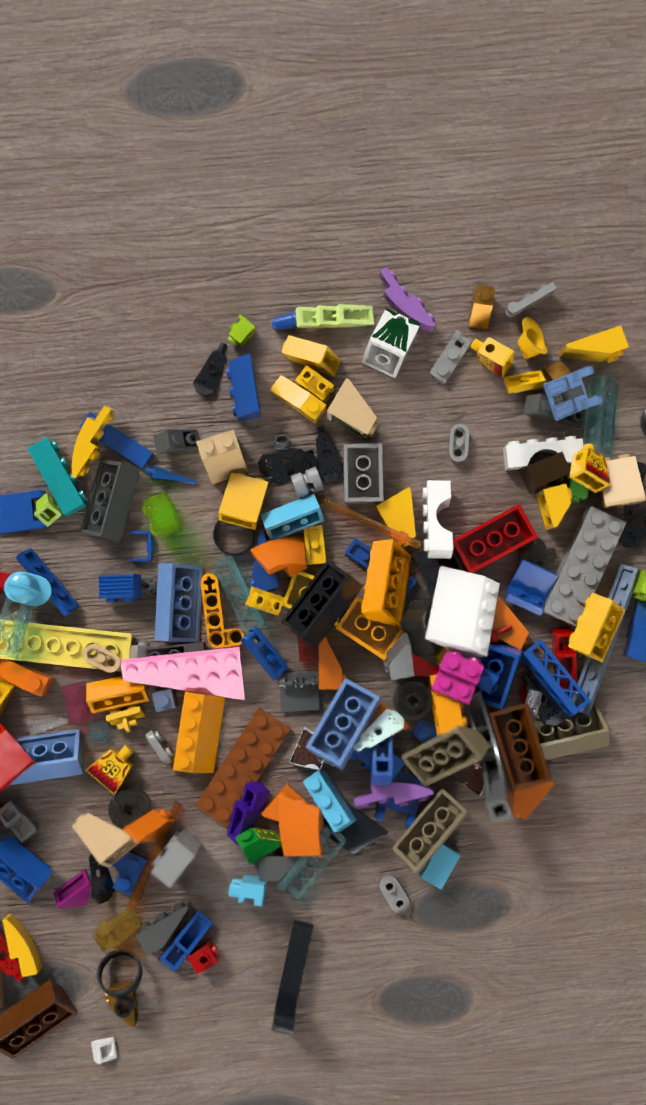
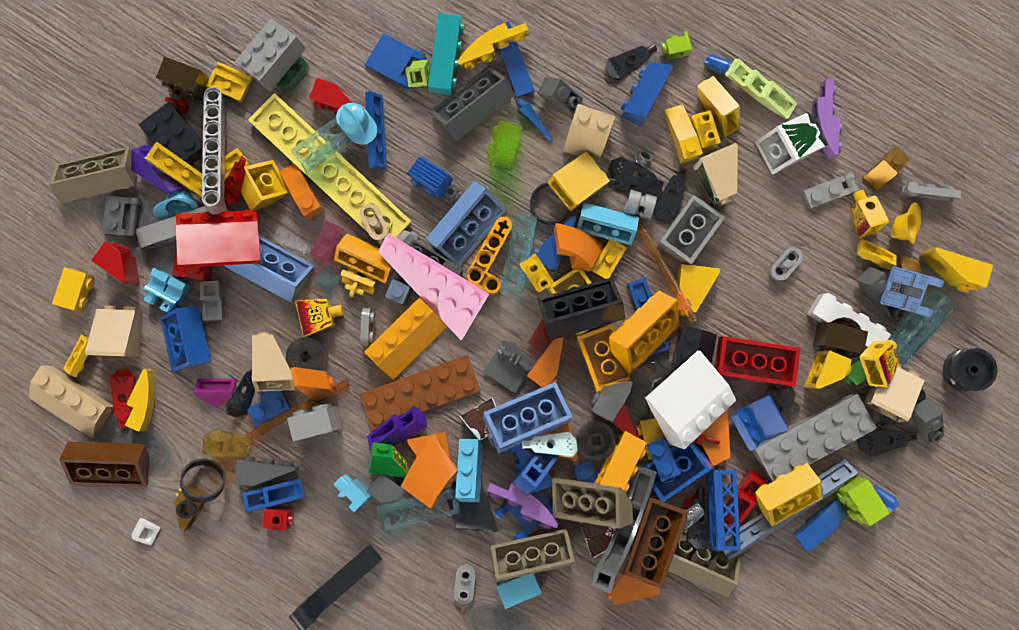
camera: 40 degrees right, 0 degrees up
blue piece [130,531,154,562] -> none
blue plate [241,626,288,680] -> none
white arch [422,480,453,559] -> none
dark pink plate [431,650,484,705] -> none

